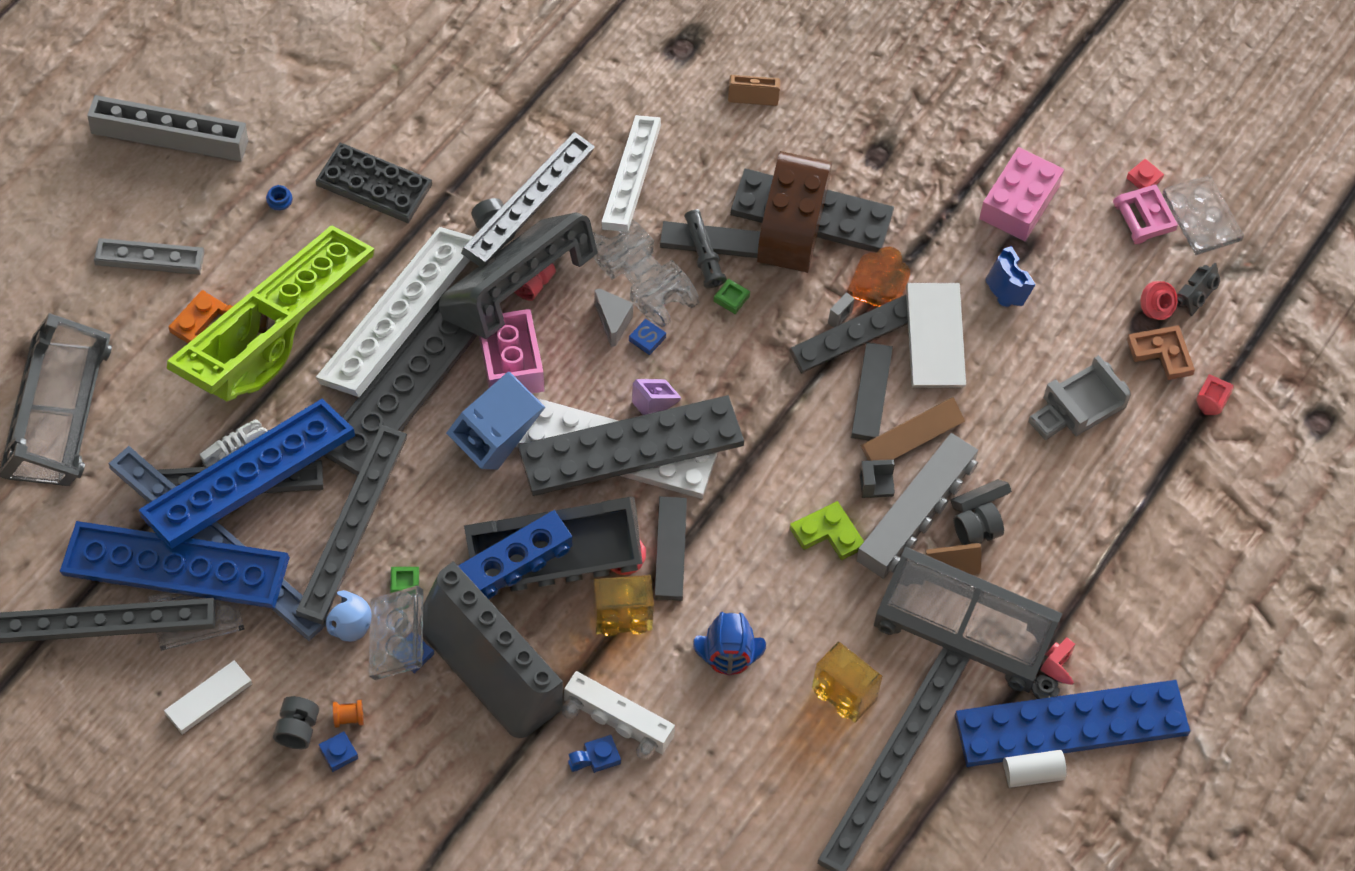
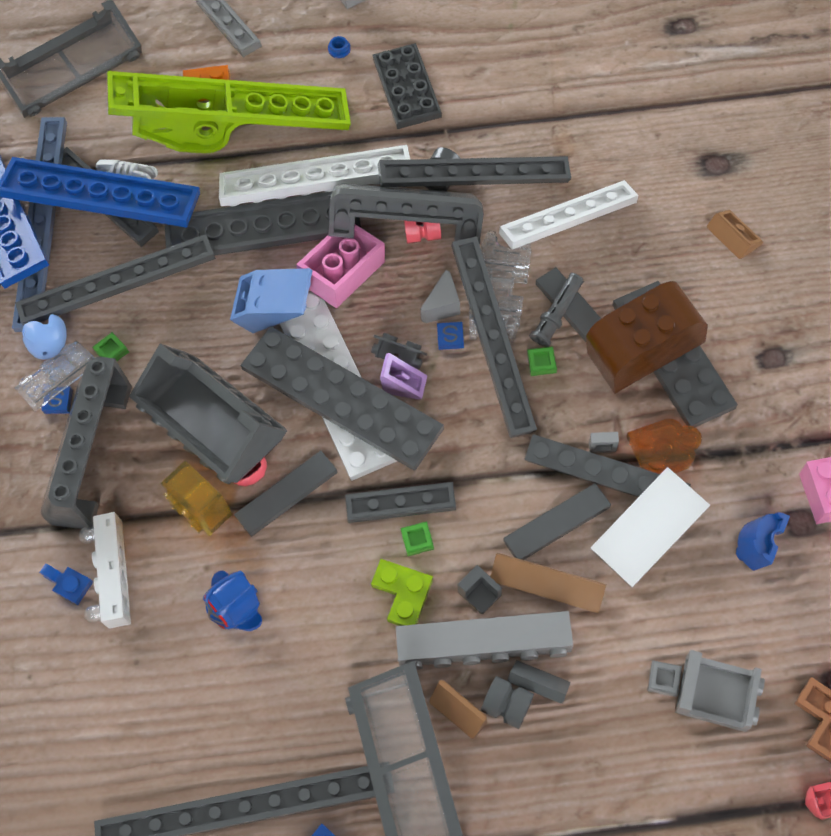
camera: 60 degrees right, 5 degrees up
blue brick [458,510,572,599] -> none
clear yellow brick [812,641,883,723] -> none
none -> dark grey tile [345,482,456,523]
none -> dark grey hinge [371,333,427,369]
none -> bright green tile [400,521,434,556]
none -> dark grey plate [451,236,537,438]

